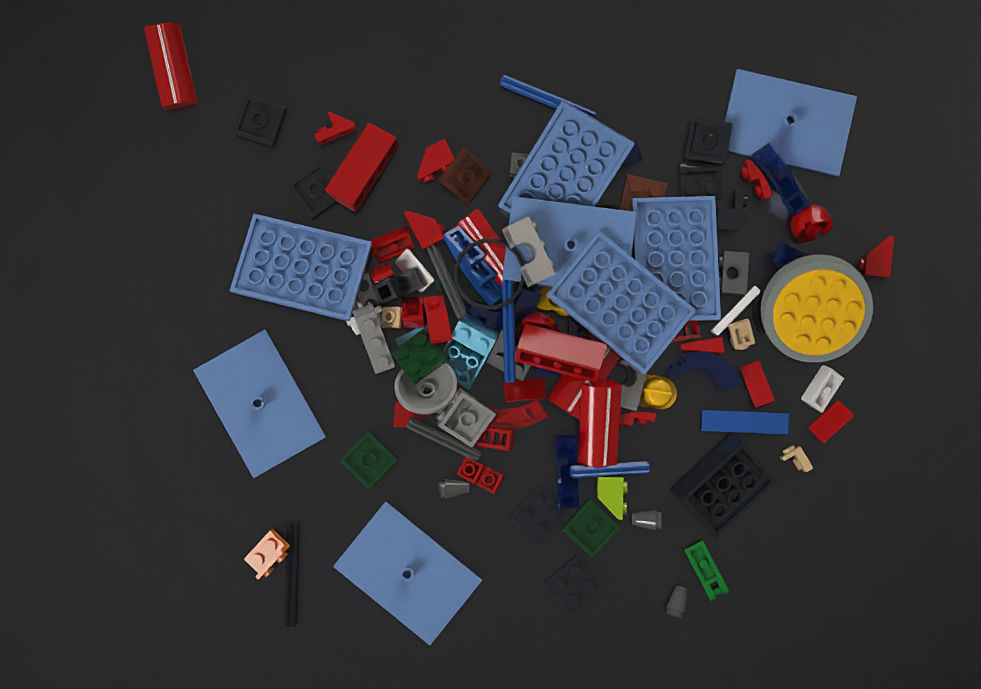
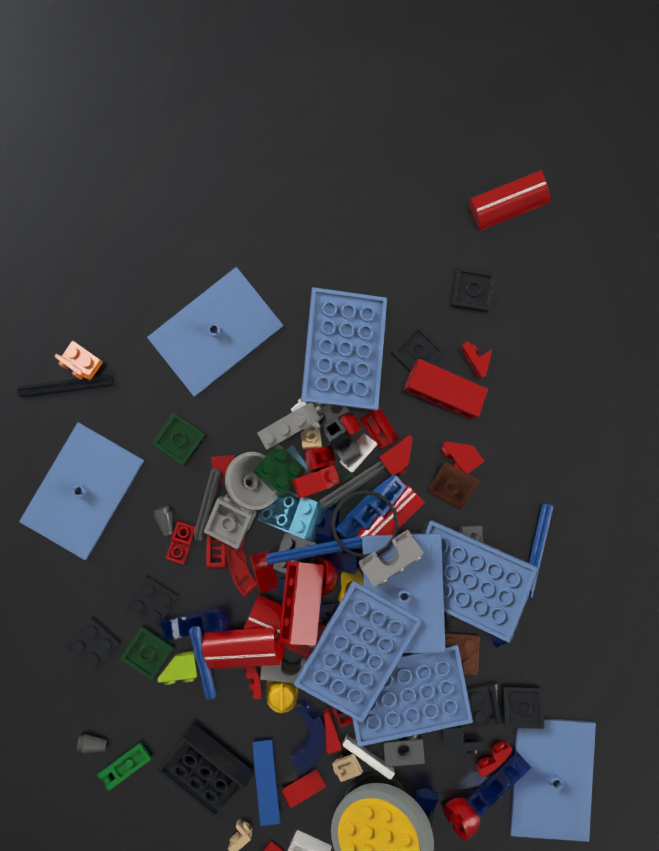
camera: 80 degrees right, 0 degrees up
dark grey cone [632,510,662,531] -> none

